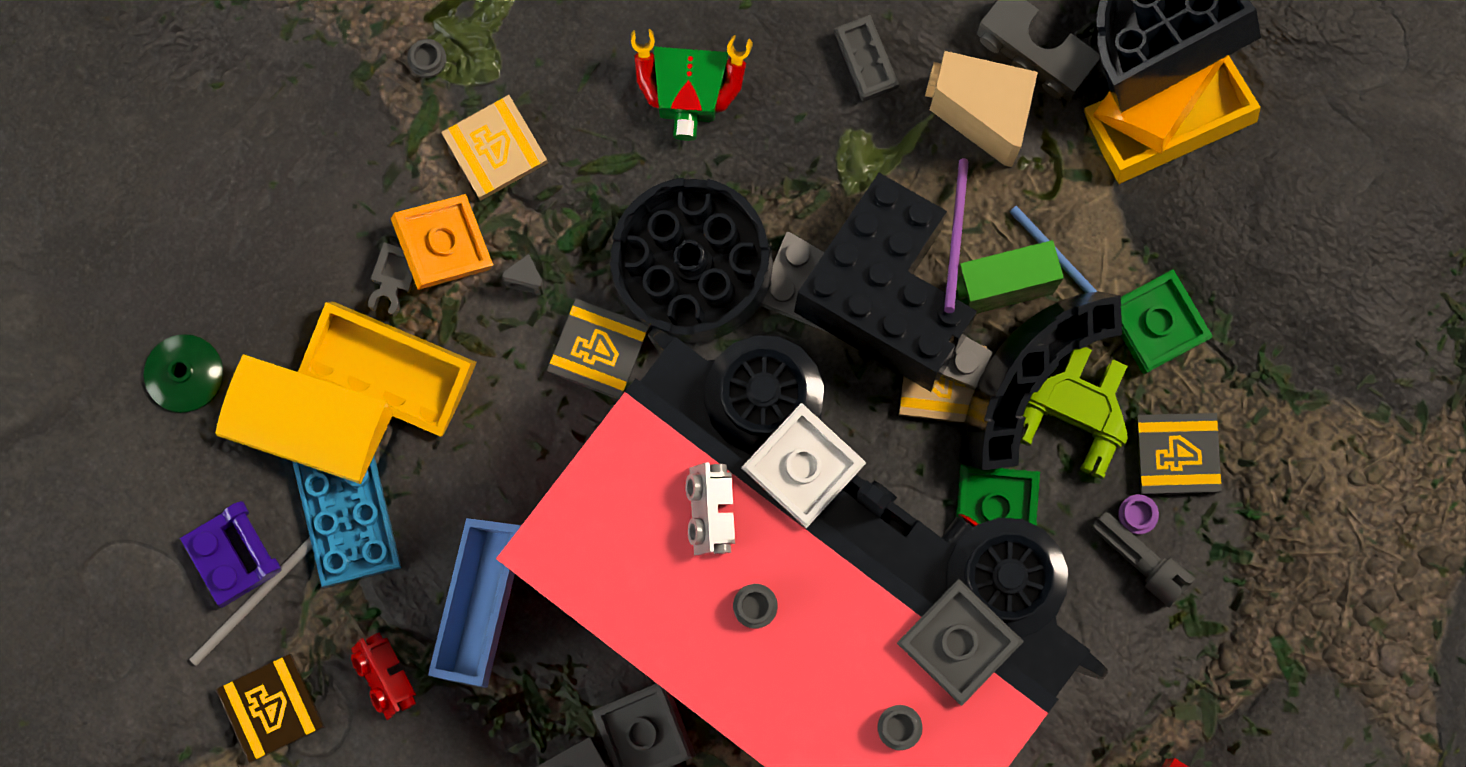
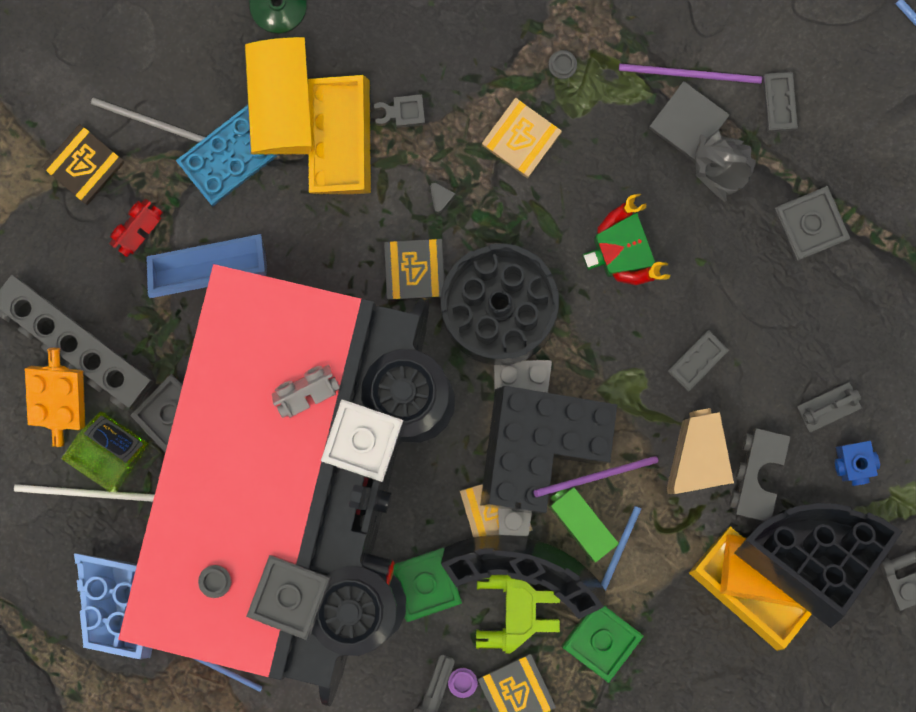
camera: 65 degrees right, 5 degrees up
dark purple plate [180,501,282,608] -> none
light orange tile [391,194,493,290] -> none
dark grey plate [733,584,778,629] -> none

